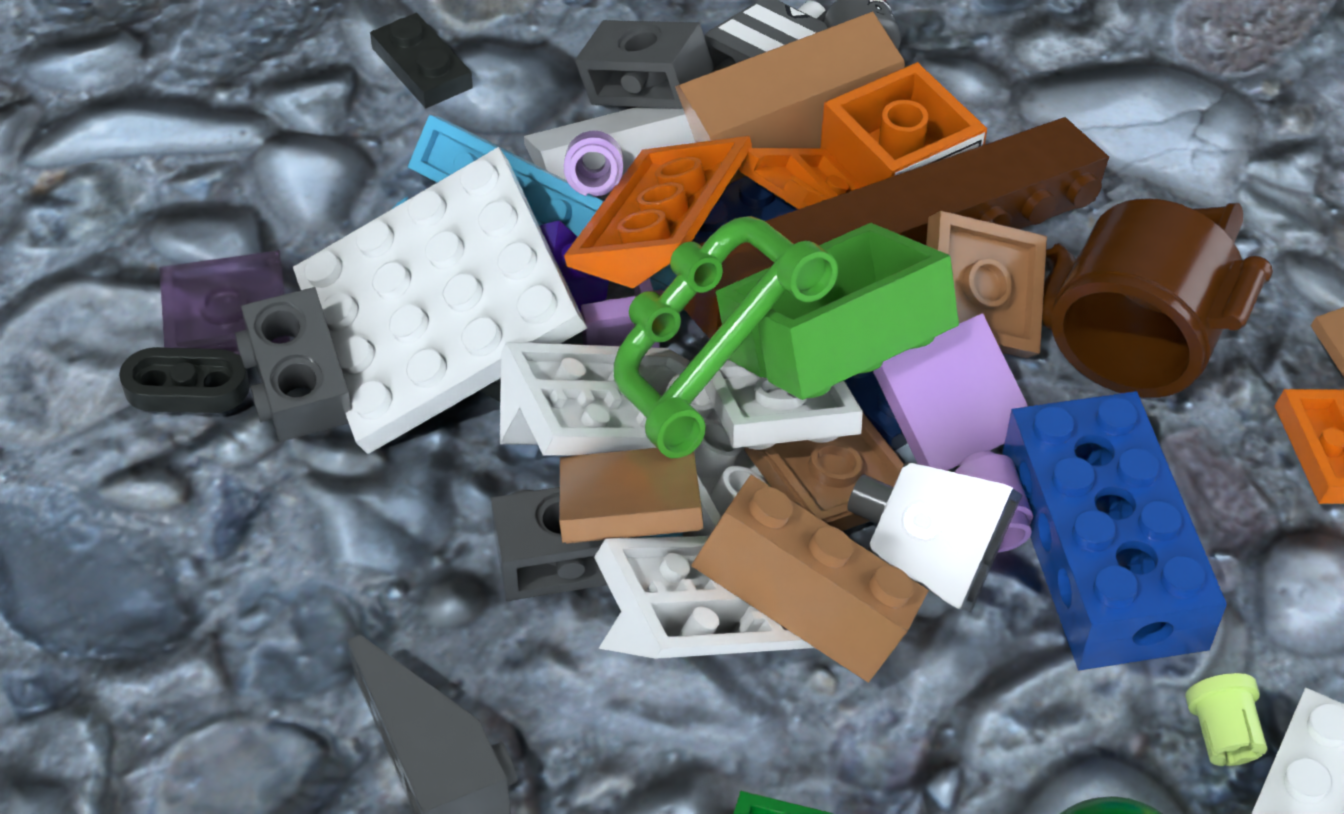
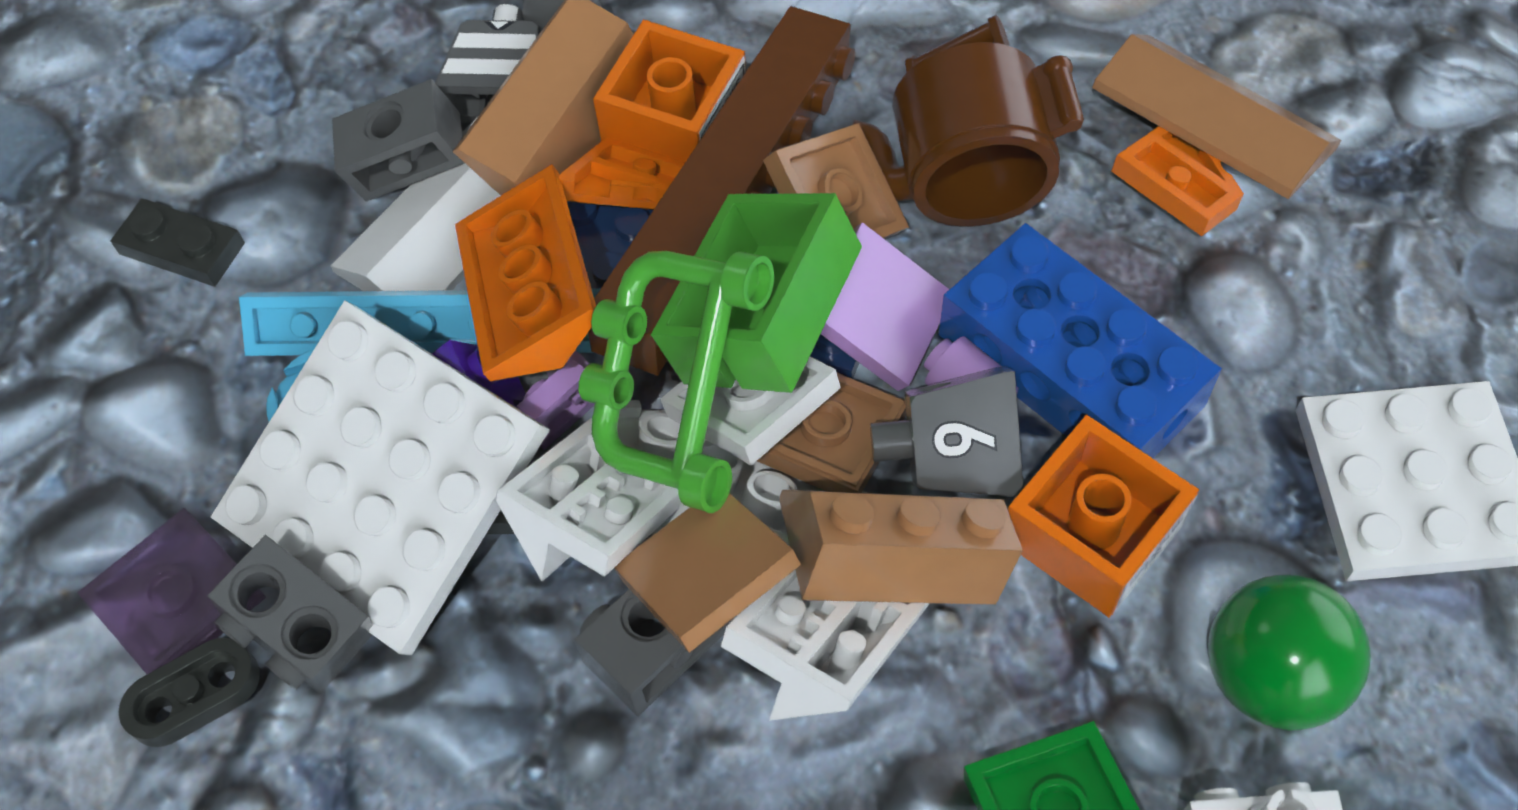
camera: 30 degrees left, 10 degrees up
lavender brick [564,131,623,197] -> none
yellowish green bush [1185,673,1267,766] -> none
none -> orange brick [1008,414,1200,618]

